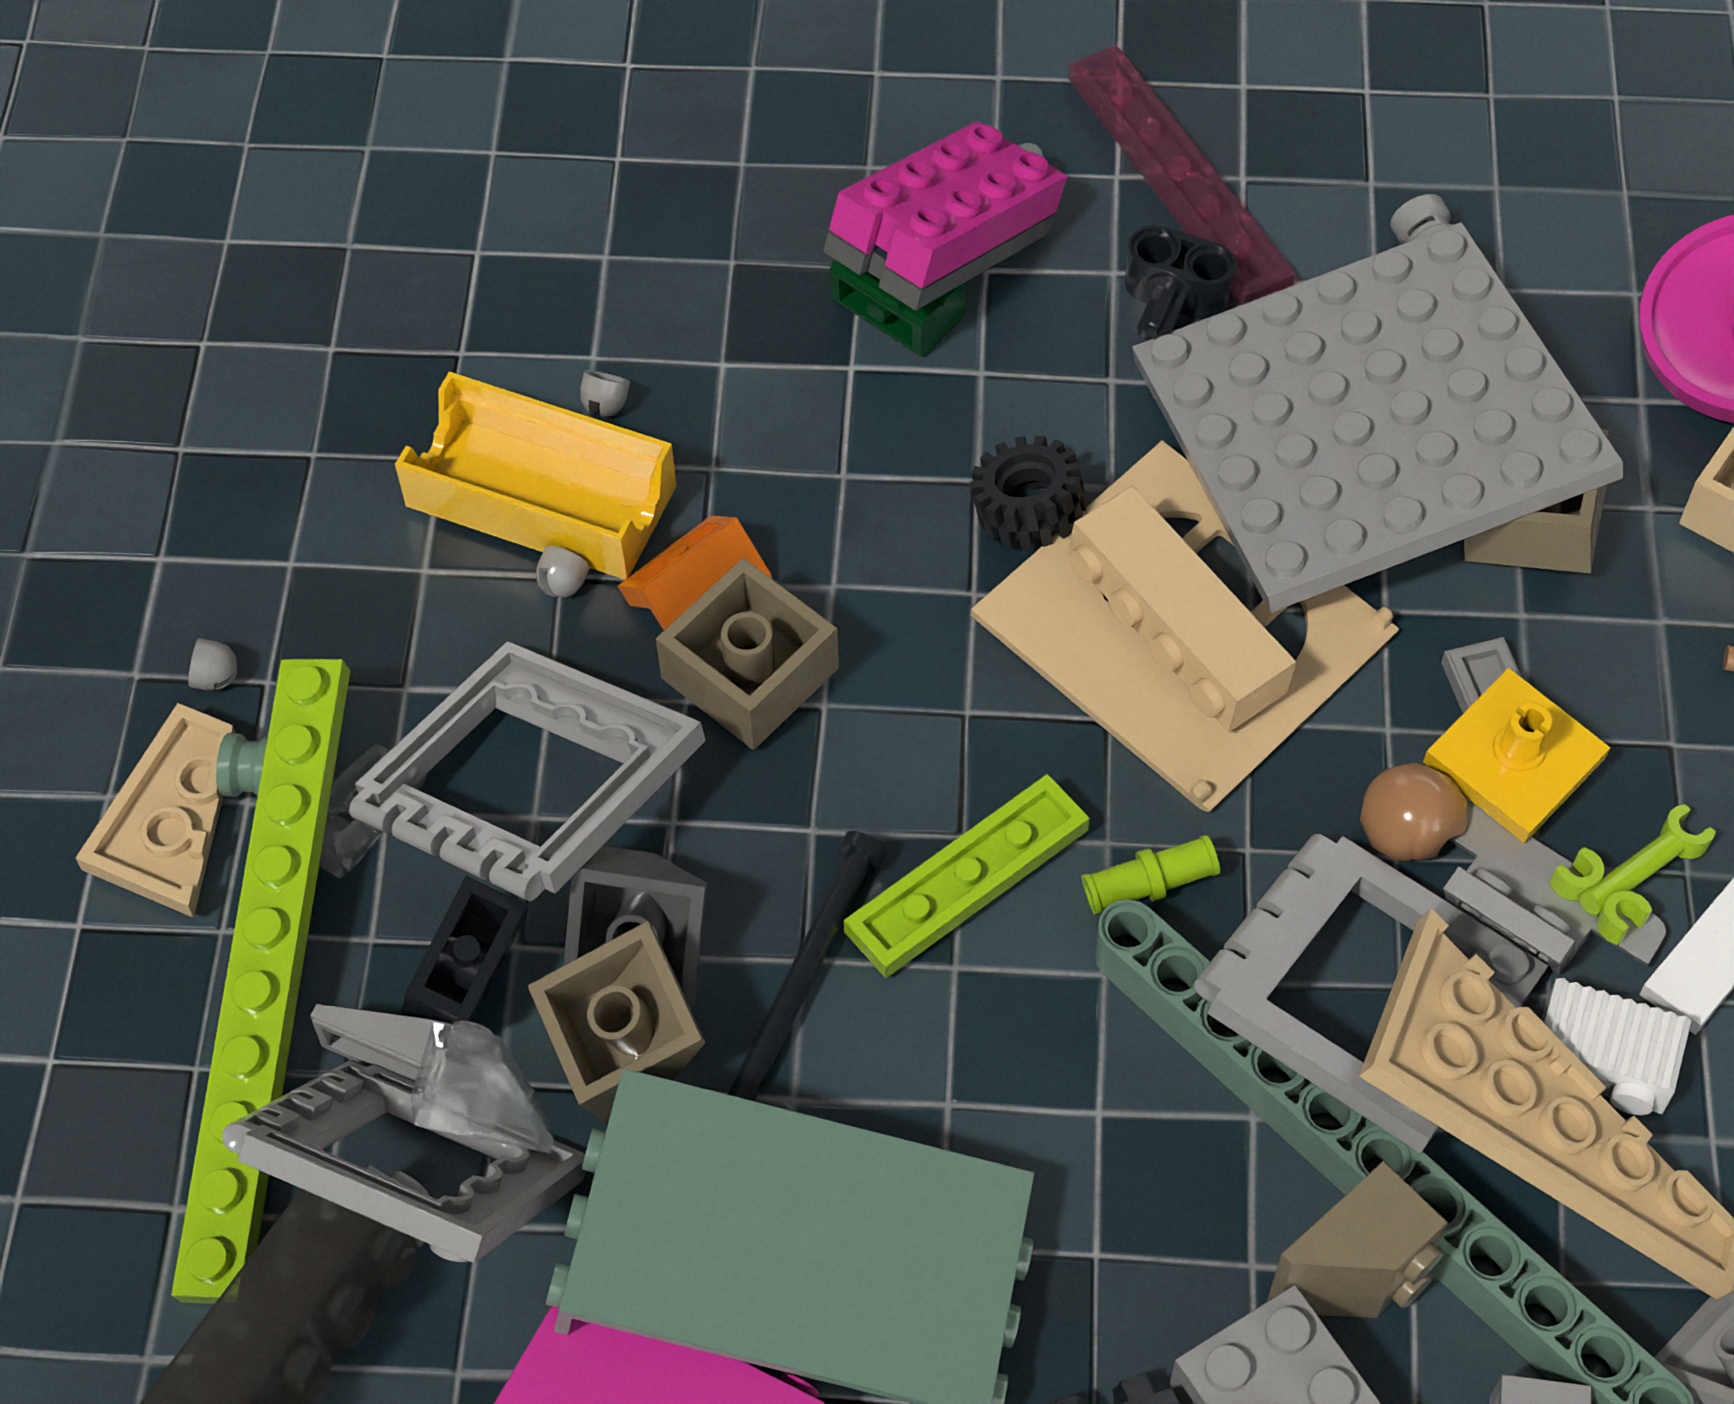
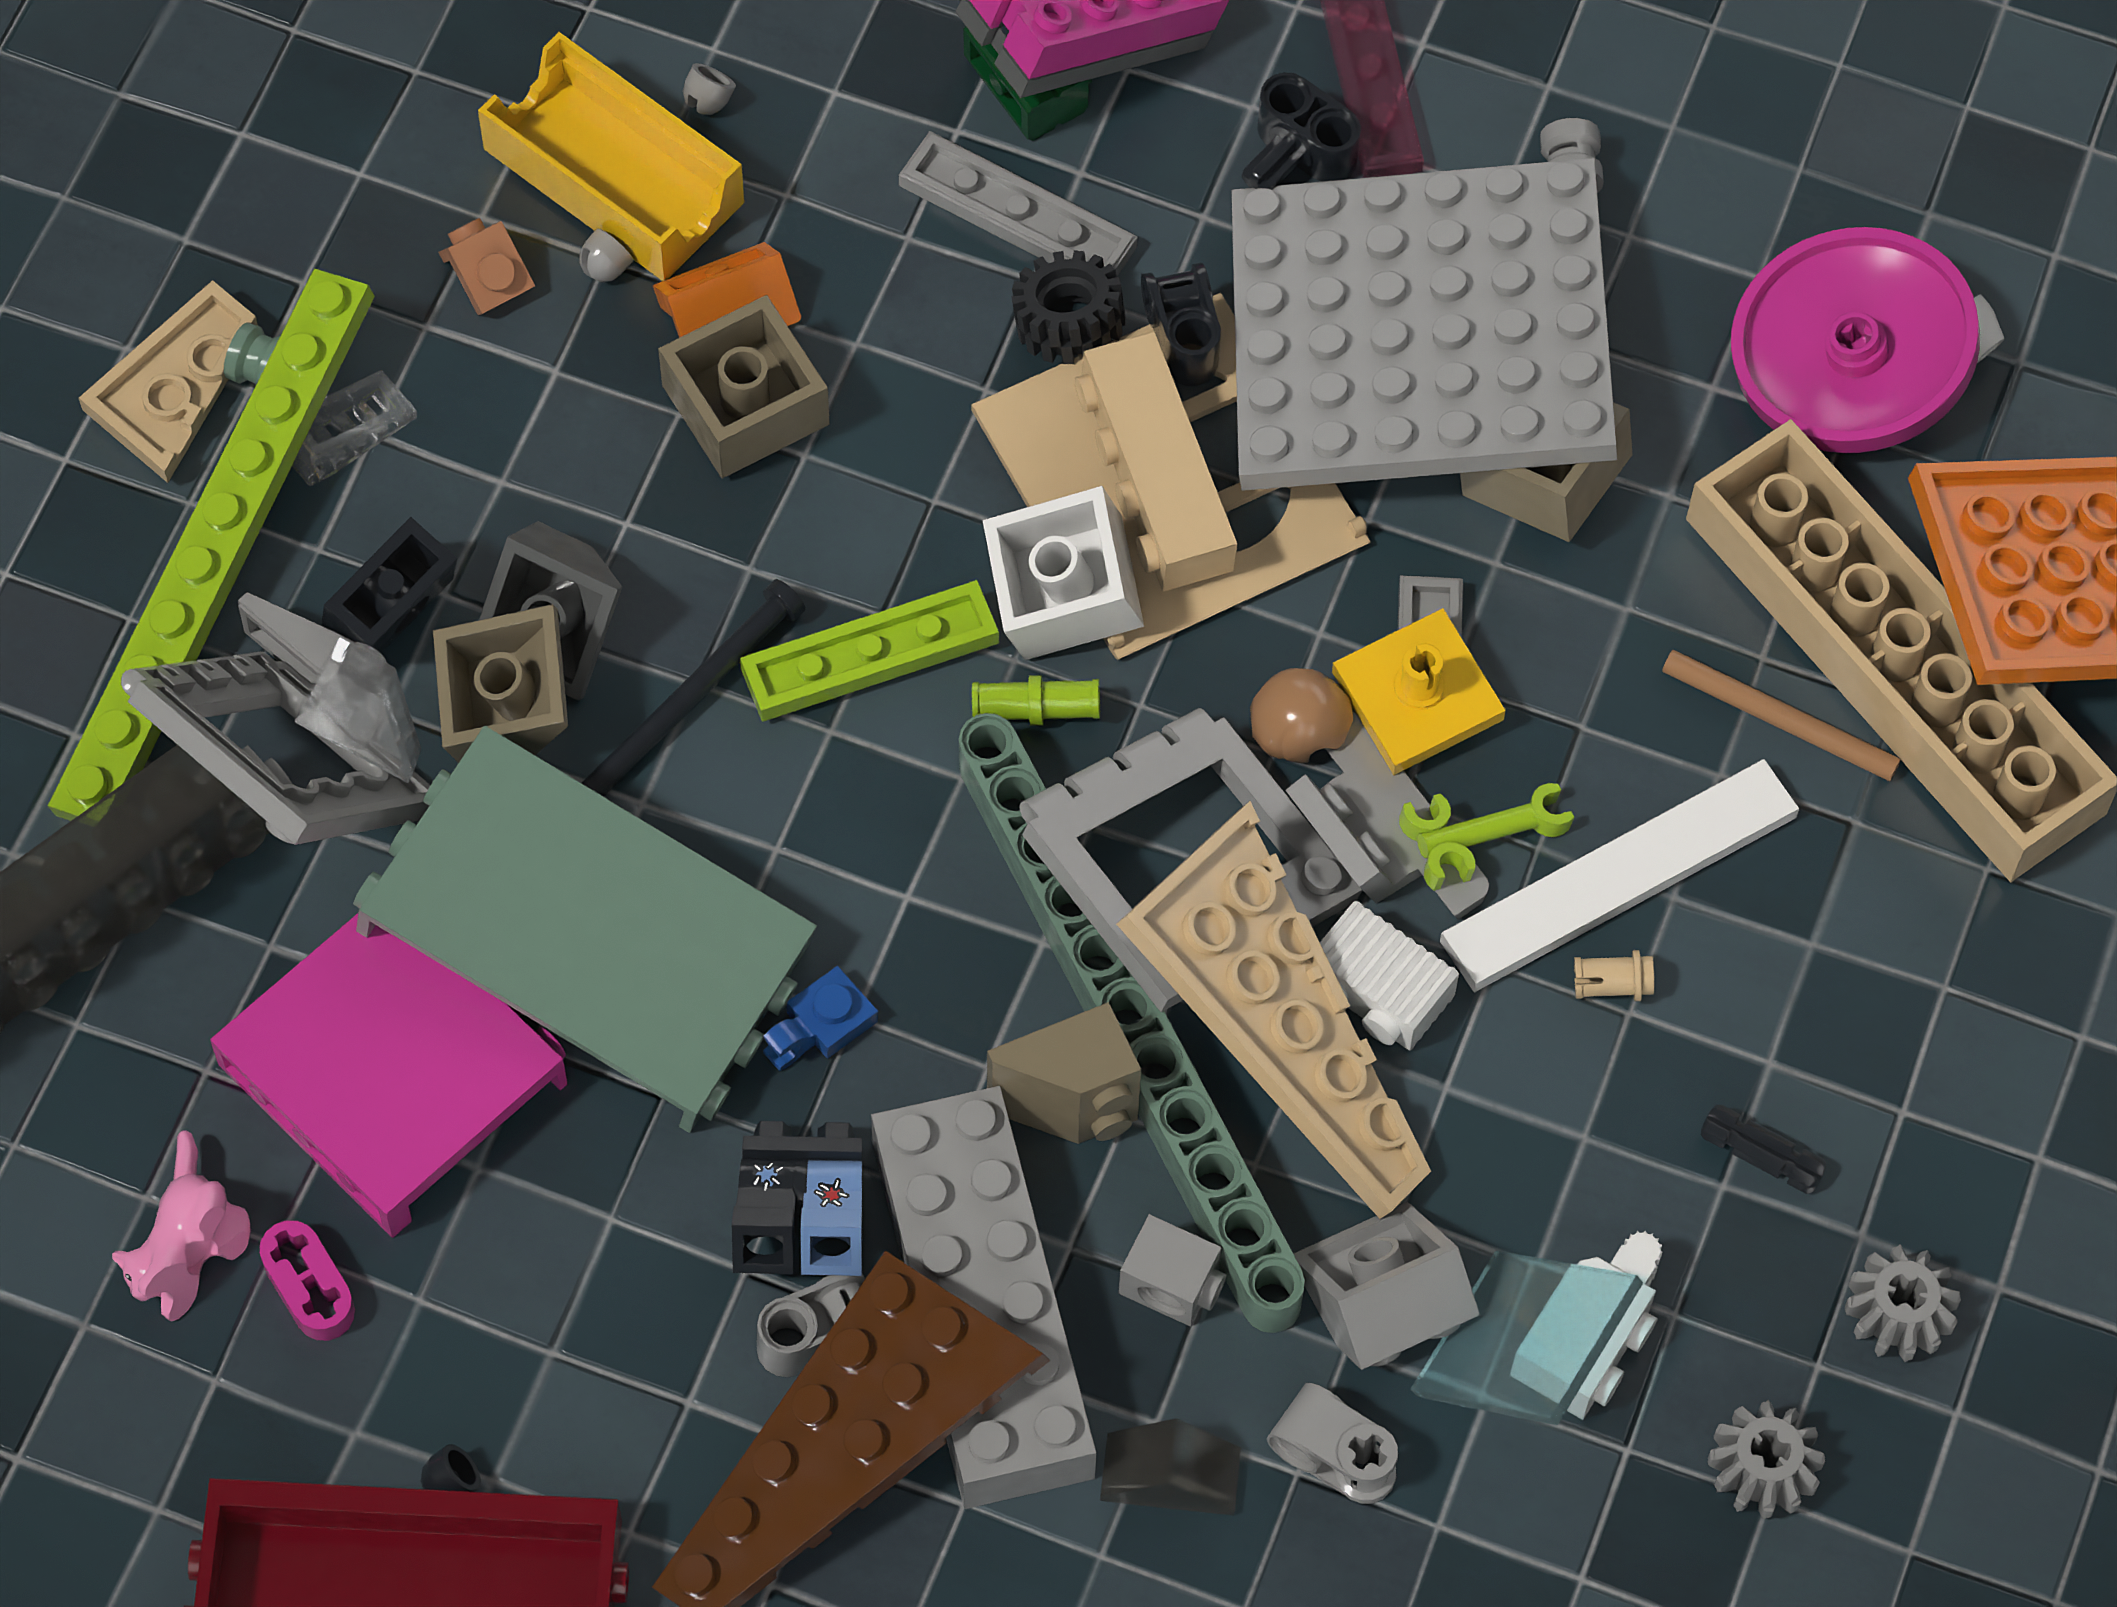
camera: 15 degrees right, 5 degrees up
light grey hinge [188,638,237,691] -> none
light grey hinge [349,641,706,901] -> none
none -> nougat bracket [439,218,535,315]
none -> blue plate [763,966,878,1071]
none -> light grey tile [899,131,1138,276]
none -> white brick [983,486,1144,660]
none -> black piece [1141,263,1221,386]

